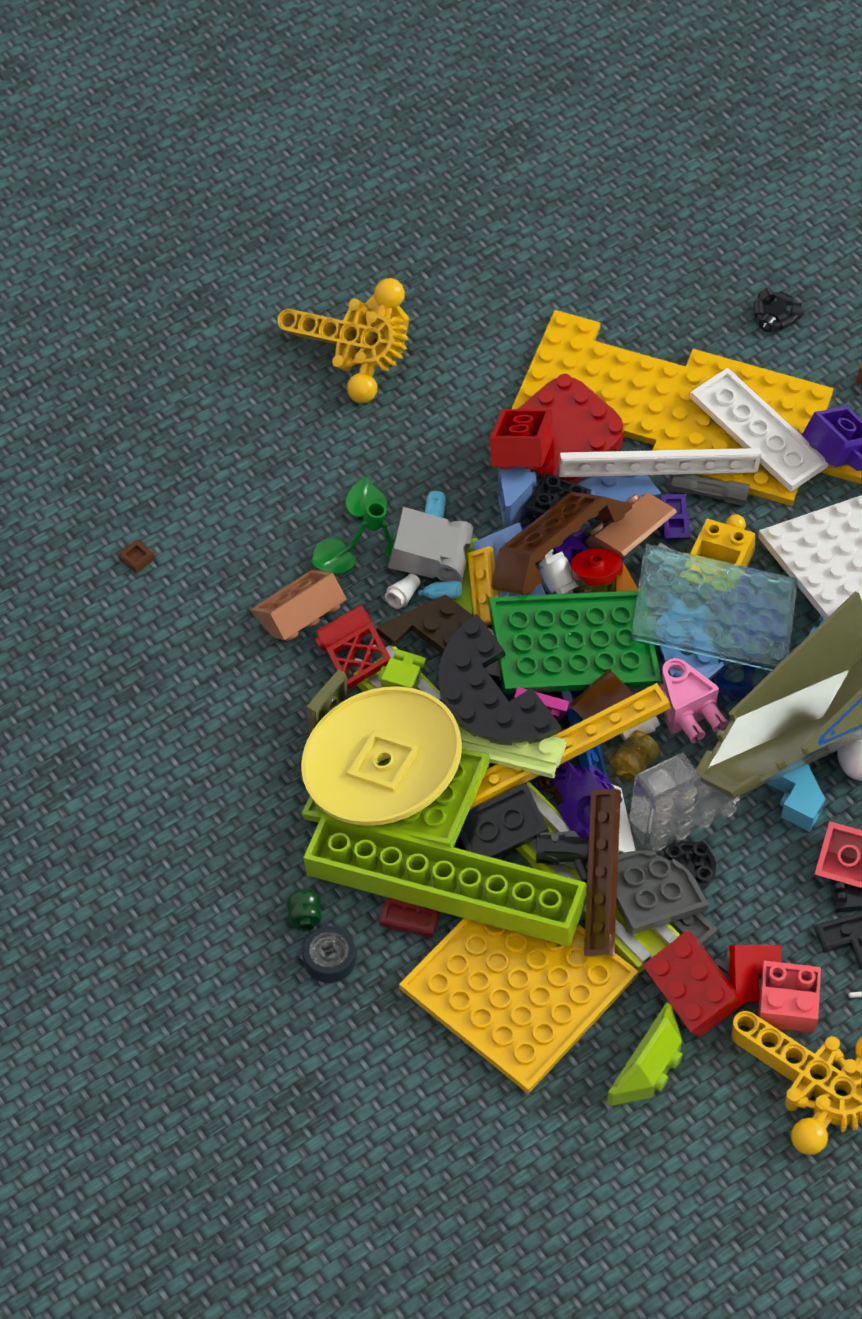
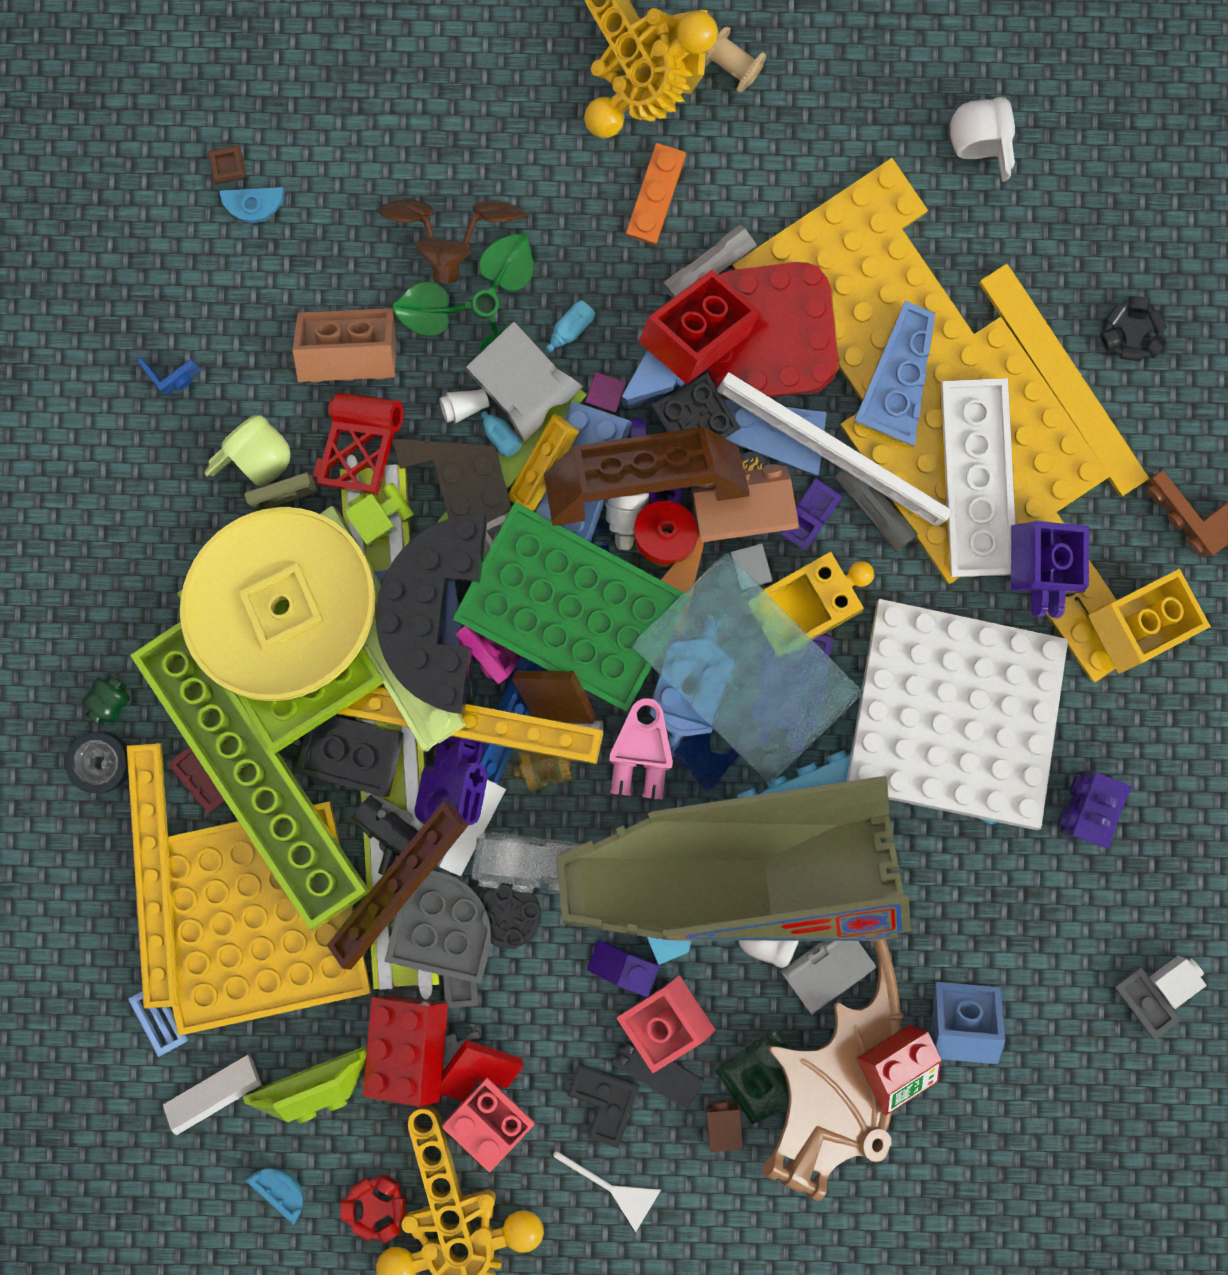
camera: 40 degrees right, 30 degrees up
none -> yellow tile [127,743,179,1009]
none -> light blue tile [128,991,189,1057]
none -> blue bracket [137,357,201,395]
none -> white tile [163,1055,262,1135]
none -> yellowish green piece [204,415,291,487]
none -> dark azure plate [219,187,285,223]
none -> dark azure plate [245,1167,304,1225]
none -> red piece [341,1174,406,1243]
none -> reddish brown plant [376,199,529,283]
none -> magenta tile [585,372,626,414]
none -> dark purple slope [587,939,659,997]
none -> orange plate [626,143,687,246]
none -> light grey axle [663,225,757,299]
none -> tan hose [705,27,766,93]
none -> medium blue wing [854,301,935,447]
none -> white piece [950,97,1015,182]
none -> yellow tile [979,264,1150,497]

